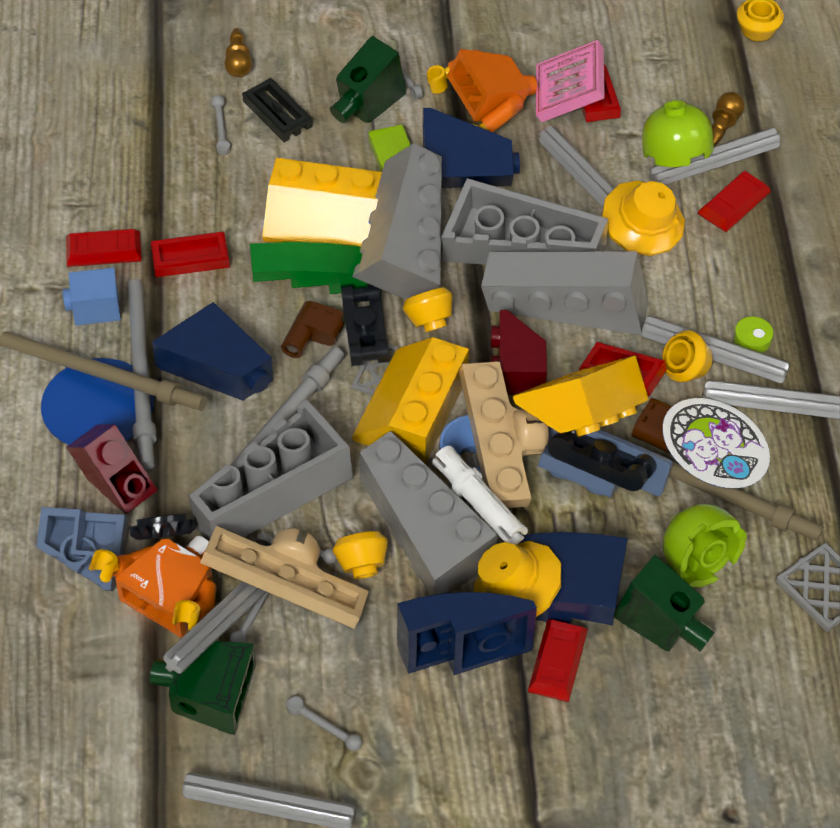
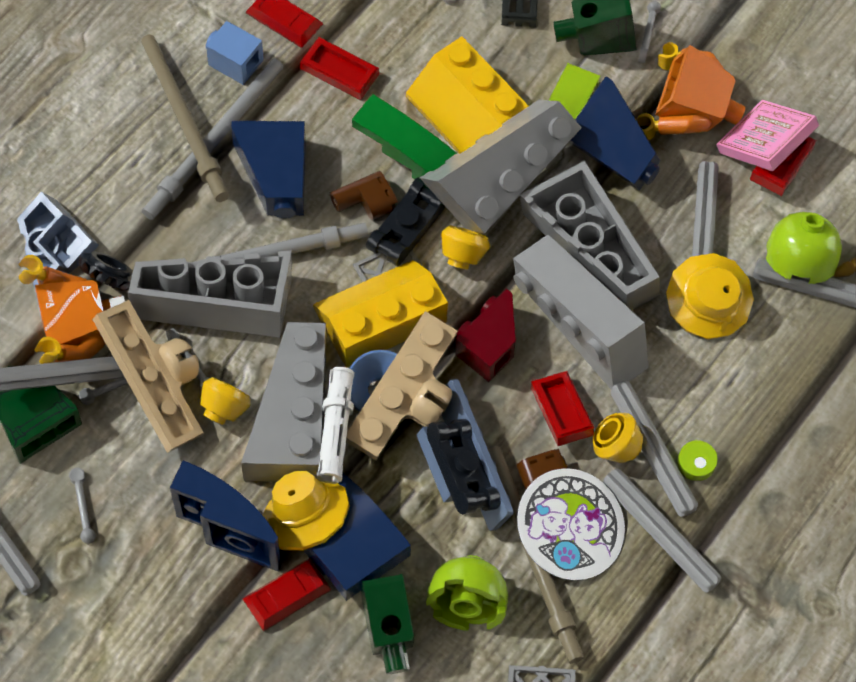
camera: 40 degrees right, 10 degrees up
blue sticker [41,358,154,445] -> none
dark red slope [66,424,158,514] -> none
yellow slope [513,355,649,436] -> none
red tile [697,170,771,232] -> none

